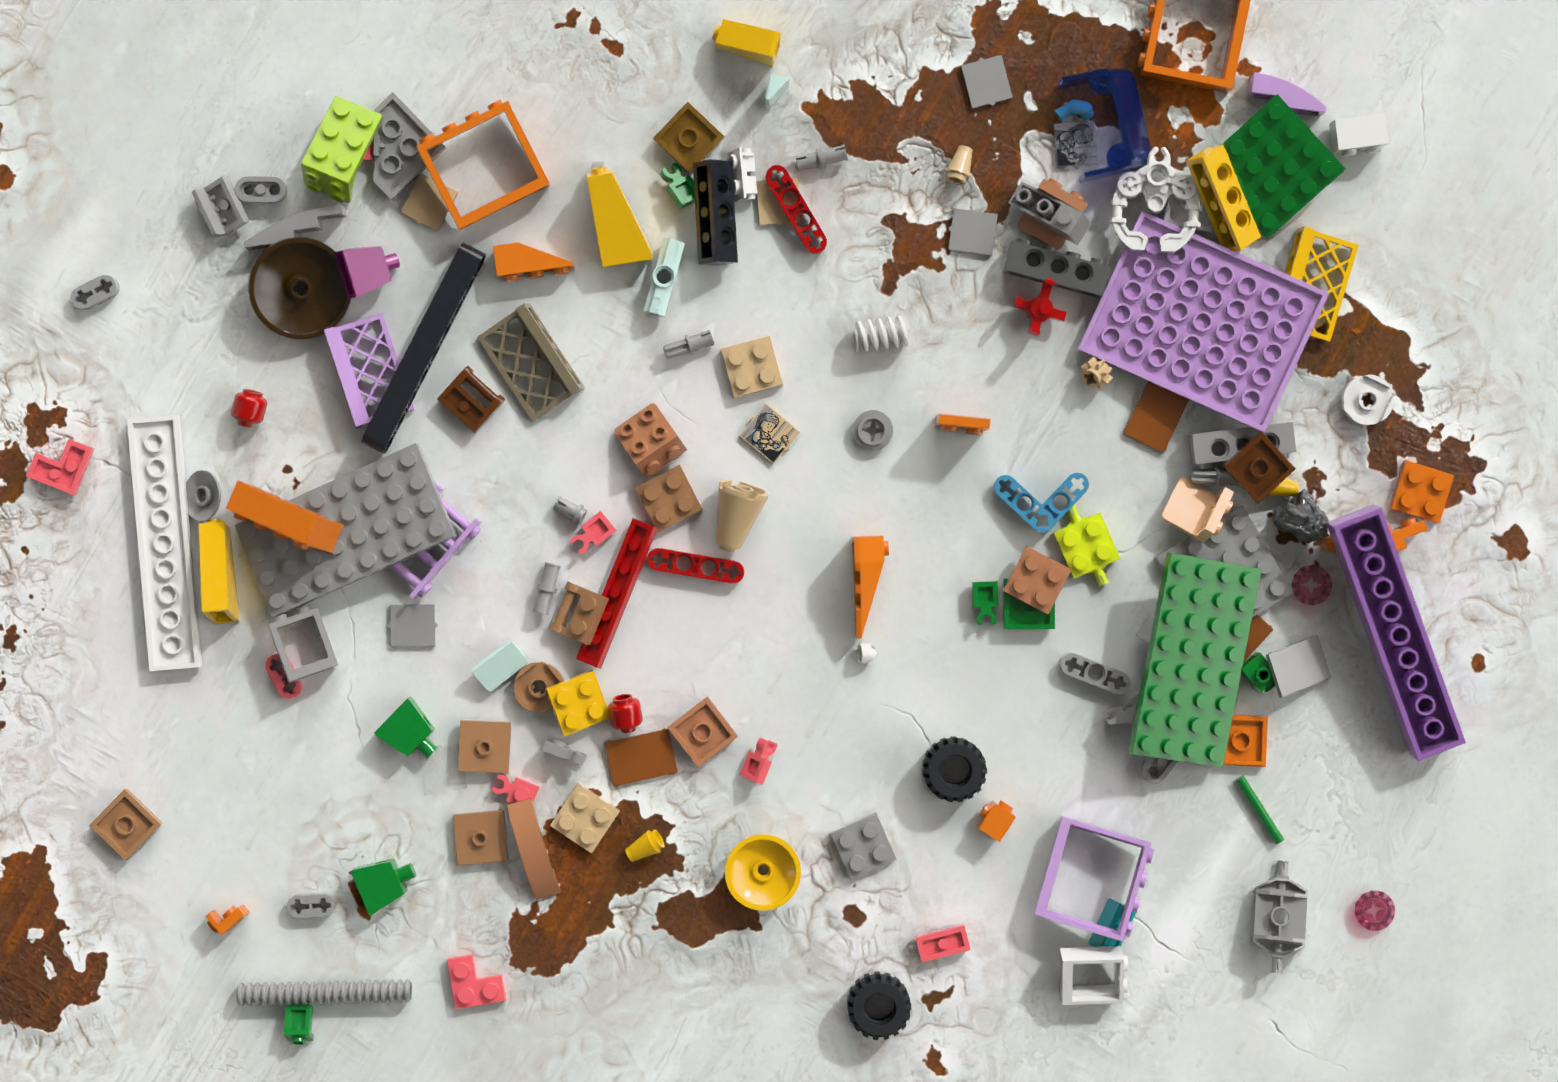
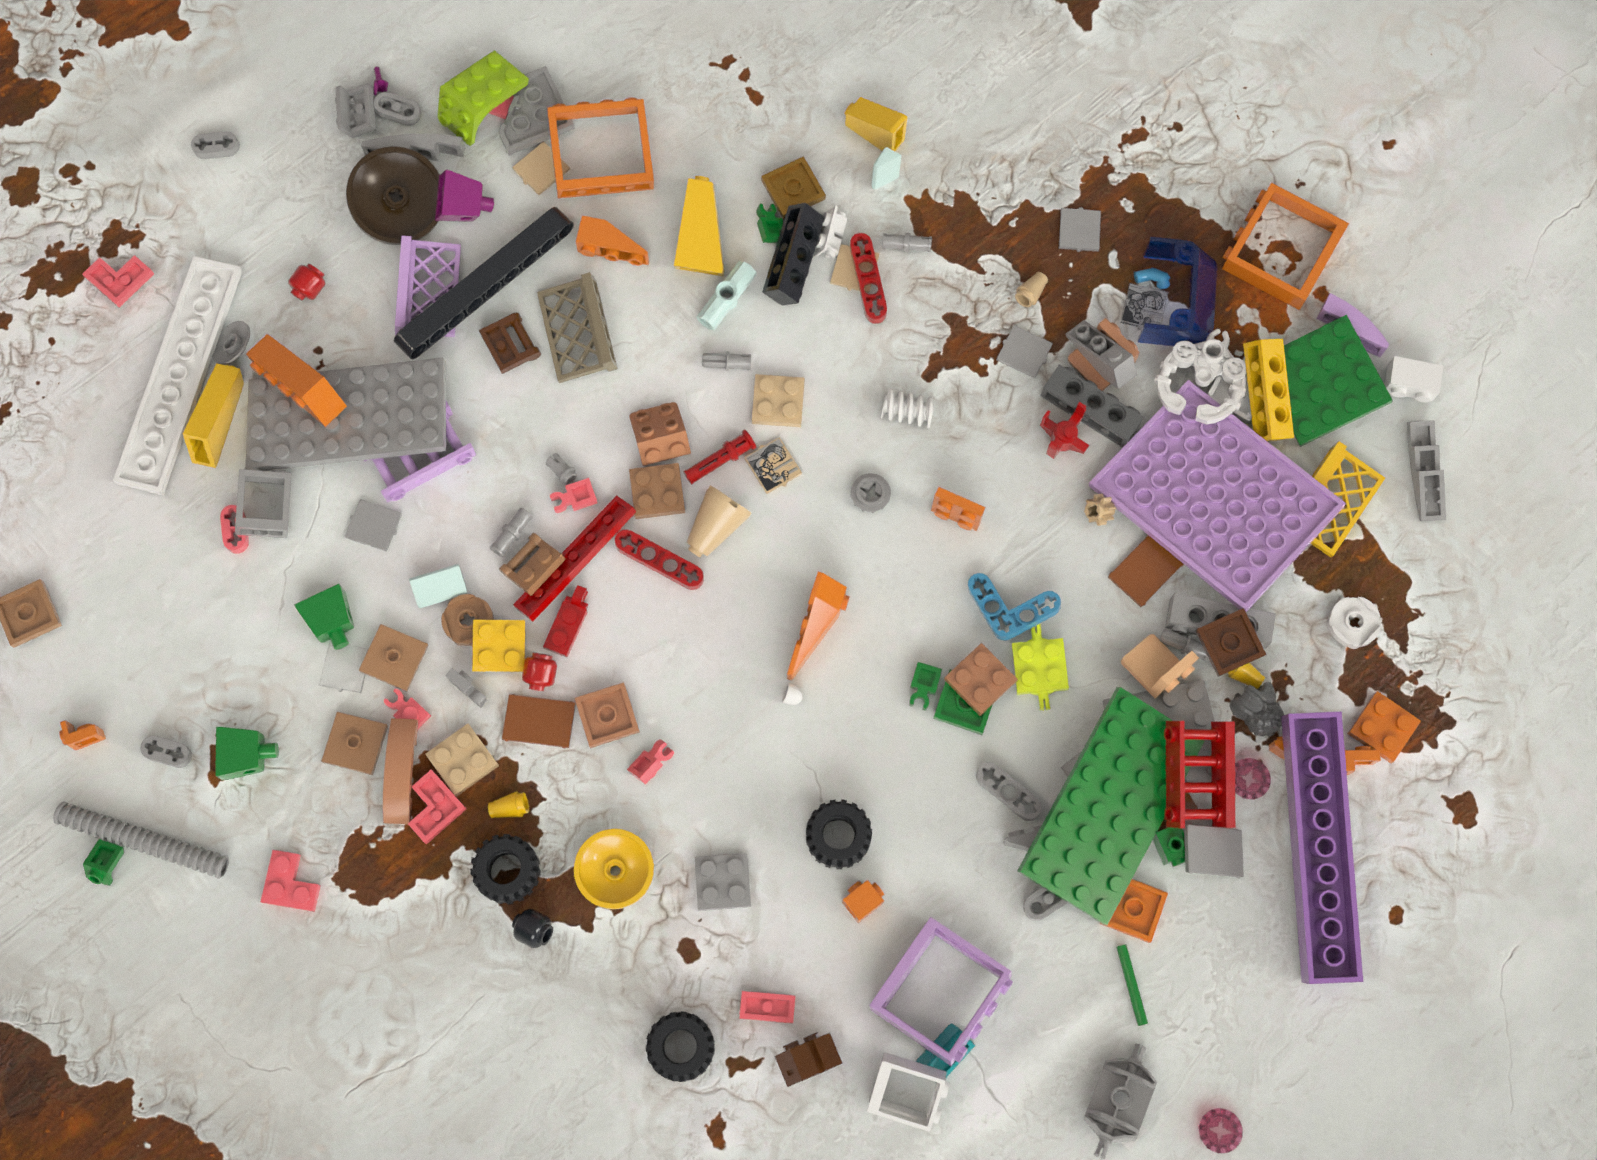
camera: 15 degrees right, 15 degrees down
none -> magenta hand [373,66,388,96]
none -> coral plate [408,769,466,845]
none -> black tyre [470,834,541,904]
none -> black head [512,909,553,948]
none -> red hinge [543,585,588,658]
none -> red pin [683,429,757,485]
none -> reddish brown piece [775,1032,843,1087]
none -> red fence [1164,721,1236,828]
none -> light grey slope [1407,420,1446,521]

